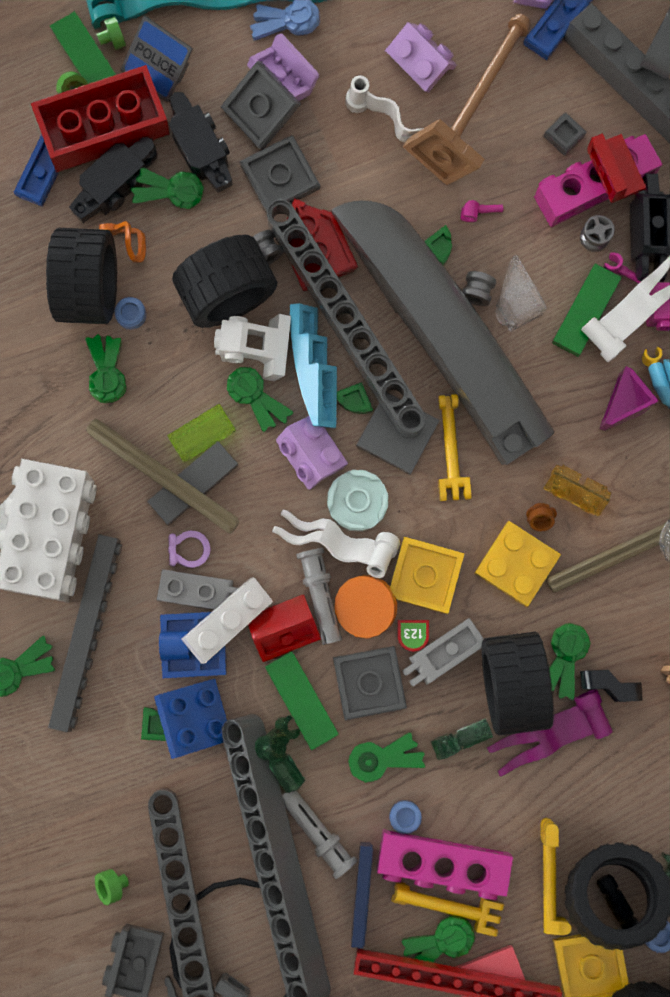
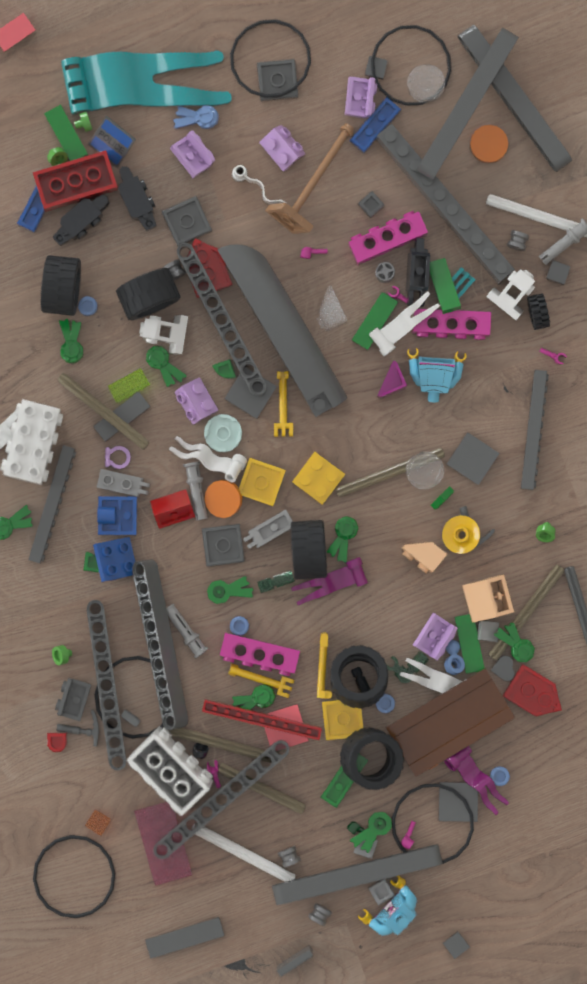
camera: 10 degrees right, 5 degrees up
orange piece [99,221,146,263] -> none
green piece [131,168,204,209] -> none
white plate [181,577,273,664] -> none
dark grey tile [221,60,301,149] -> none
clear green bar [255,715,306,793] -> none
green tile [265,651,339,751] -> none
medium azure slope [290,303,337,428] -> none
dark blue tile [351,842,374,948] -> none
tile [397,620,429,652] -> none
green tile [425,225,452,266] -> none
flat silver wheel [462,271,496,306] -> none
dark orange plate [526,503,557,531] -> none
clear yellow hinge [543,464,612,516] -> none
black piece [580,670,643,702] -> none
red panel [587,133,646,203] -> none

